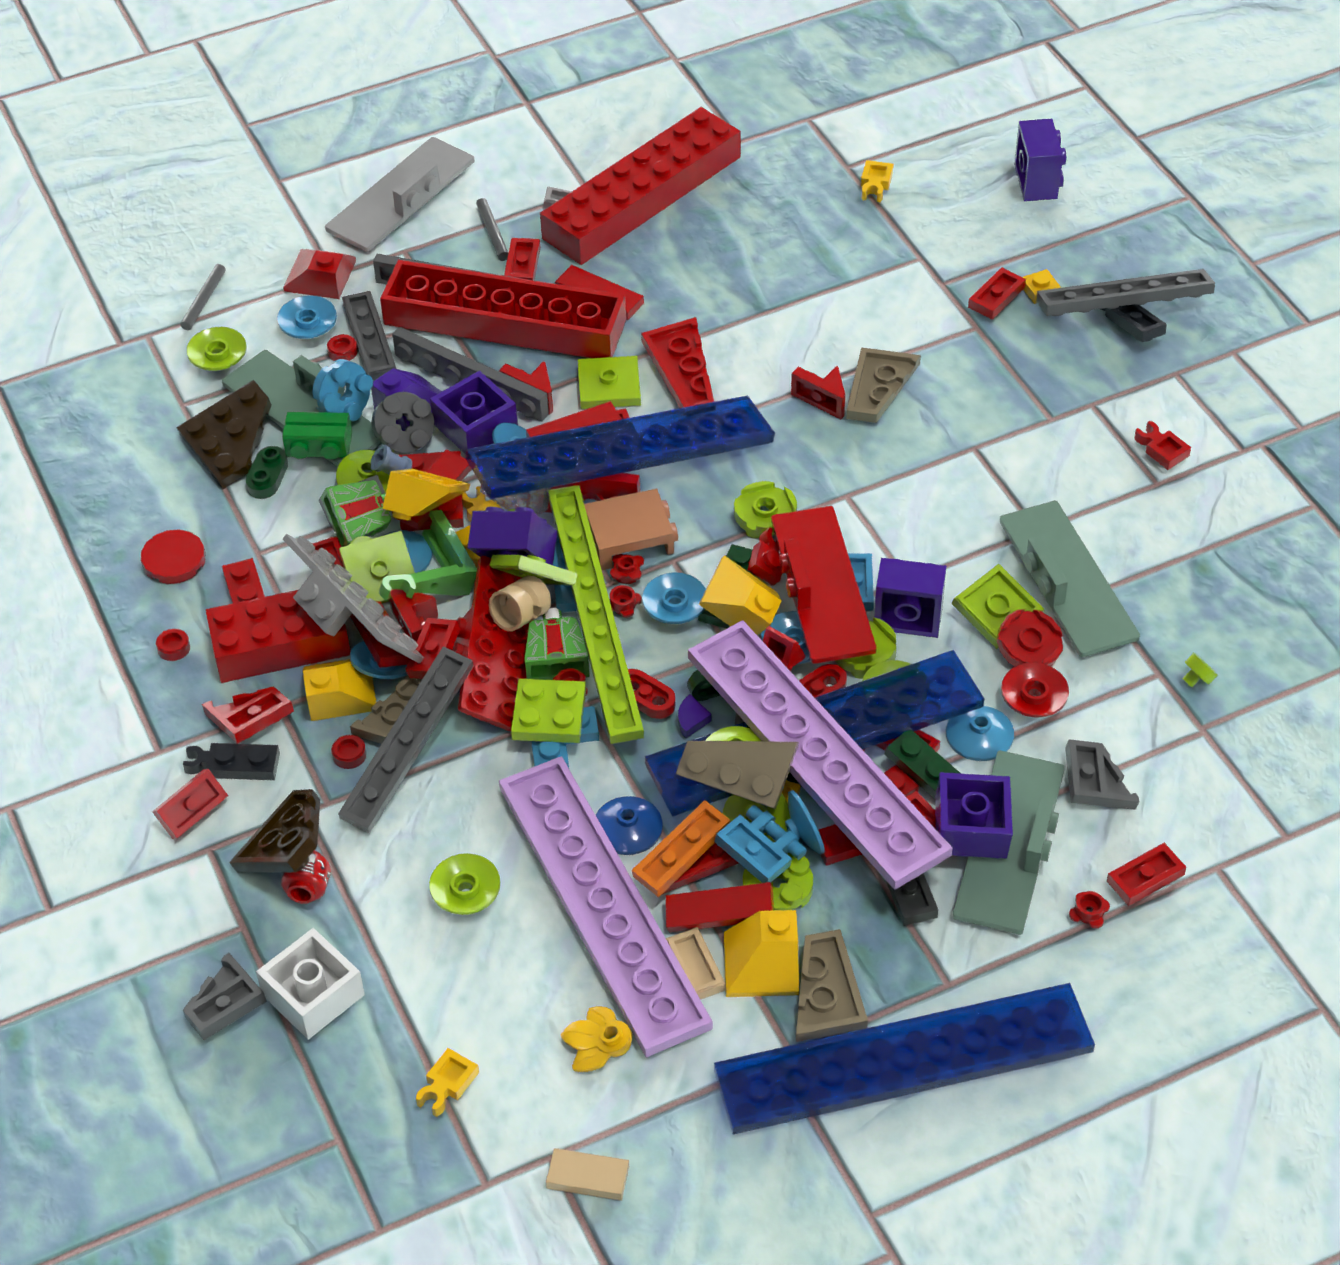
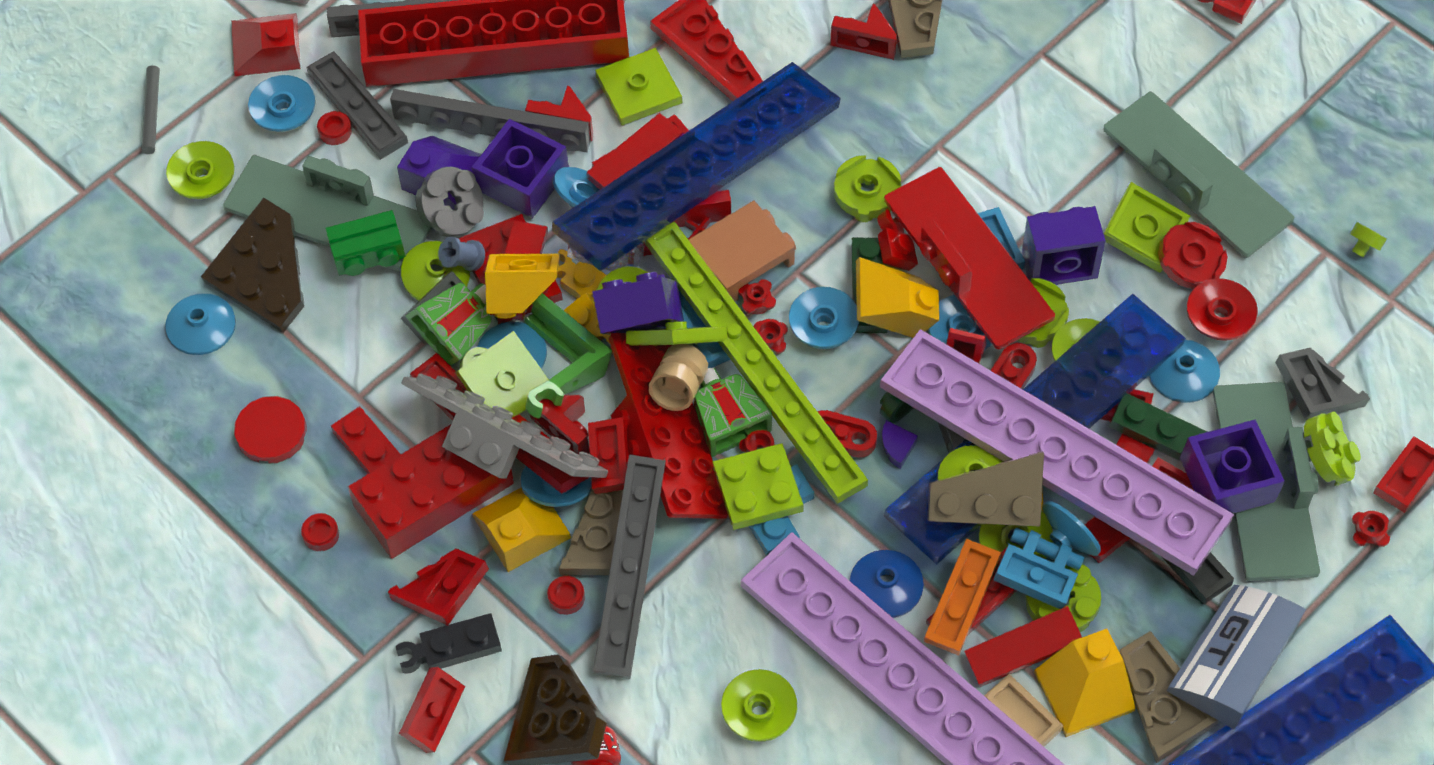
camera: 20 degrees left, 10 degrees up
dark green plate [246,446,288,499] -> none
dark azure plate [312,359,373,421] -> none
none -> dark azure dish [165,293,236,355]
none -> sand blue slope [1167,585,1306,730]
none -> lime plate [1304,412,1361,486]

